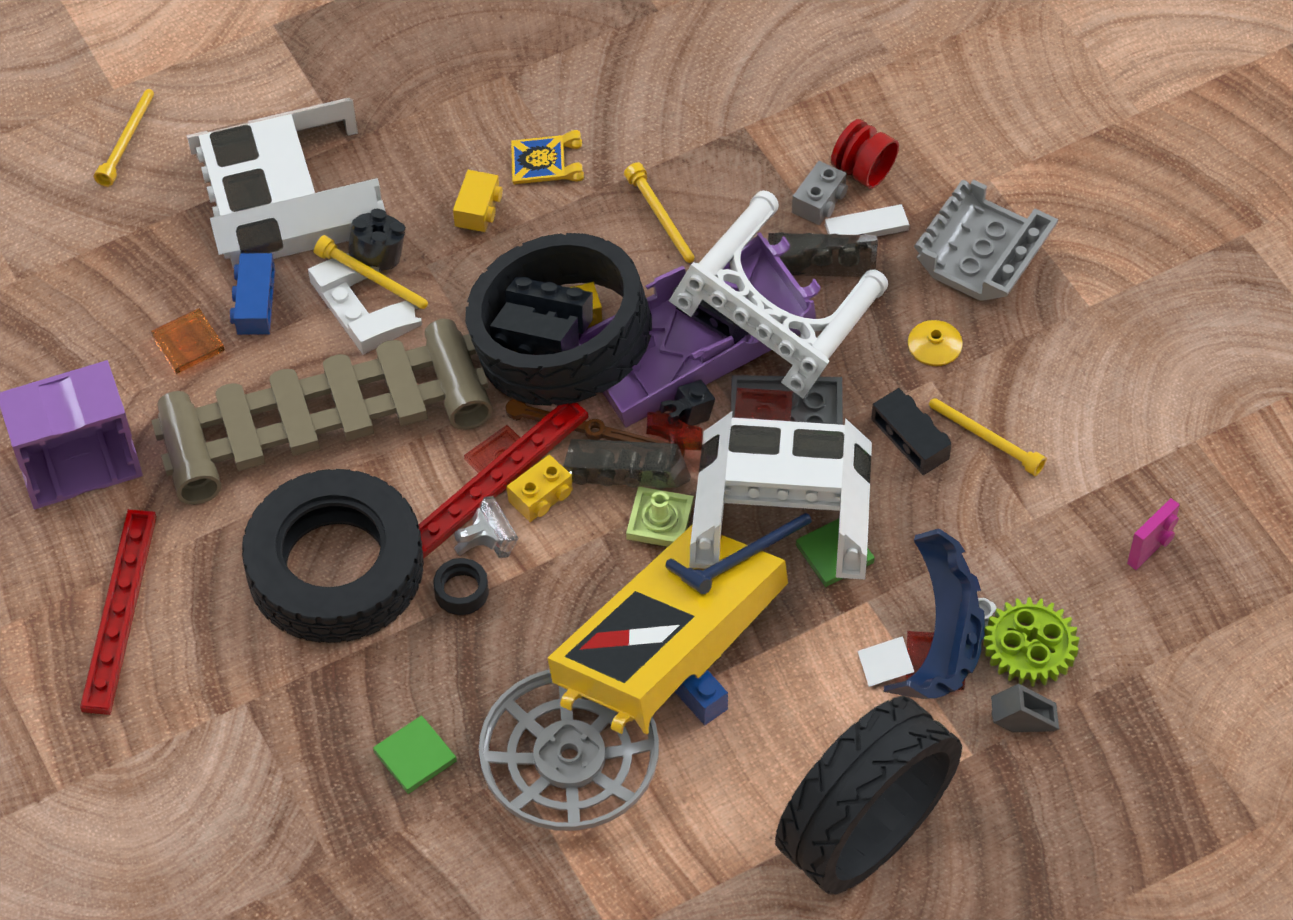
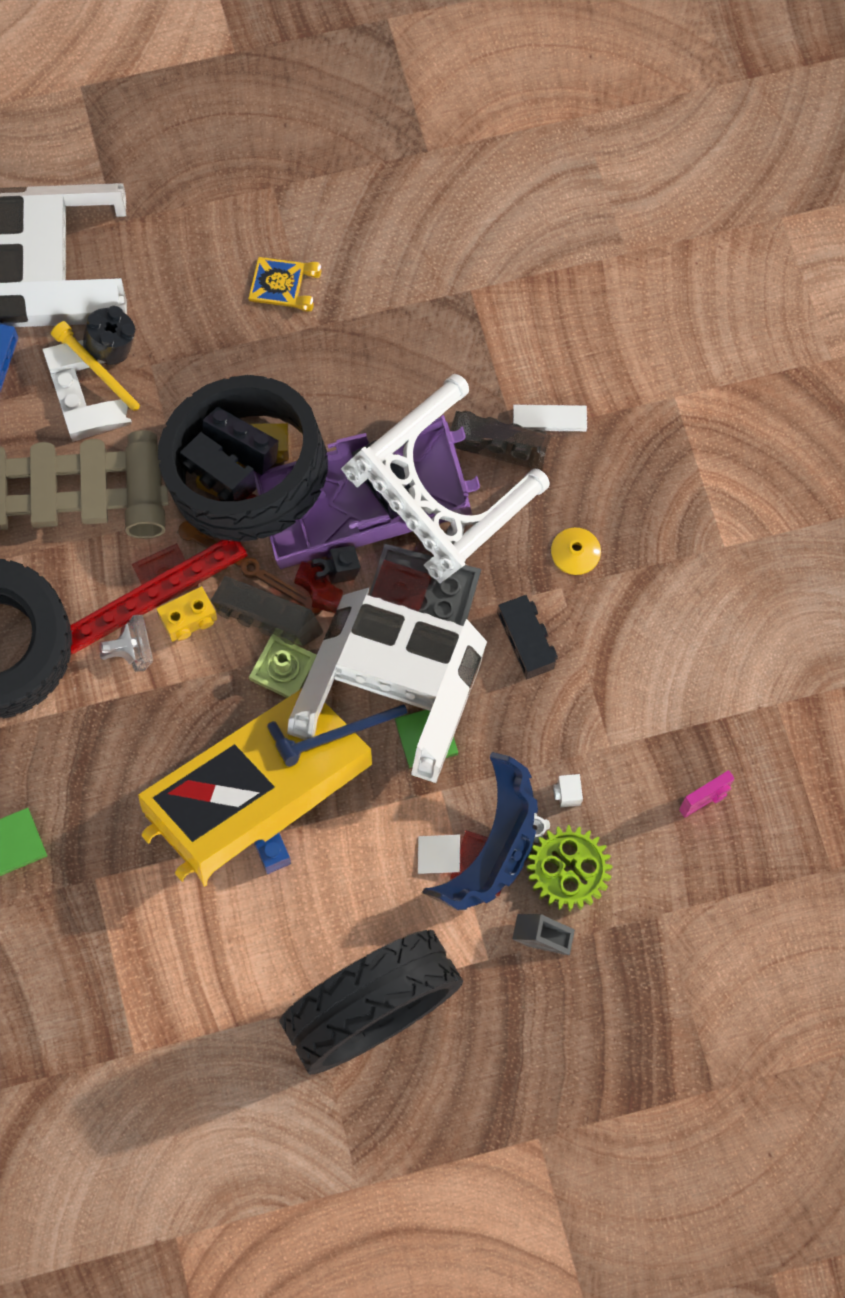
camera: 10 degrees right, 15 degrees up
black tyre [433,558,489,615] -> none
yellow brick [453,170,503,232] -> none
light grey dish [479,669,659,831] -> none
yellow piece [624,162,695,263] -> none
light grey brick [792,161,848,225] -> none
red wheel [830,119,899,188] -> none
light grey slope [914,180,1058,301] -> none
yellow piece [929,398,1047,477] -> none
none -> white plate [553,774,583,808]

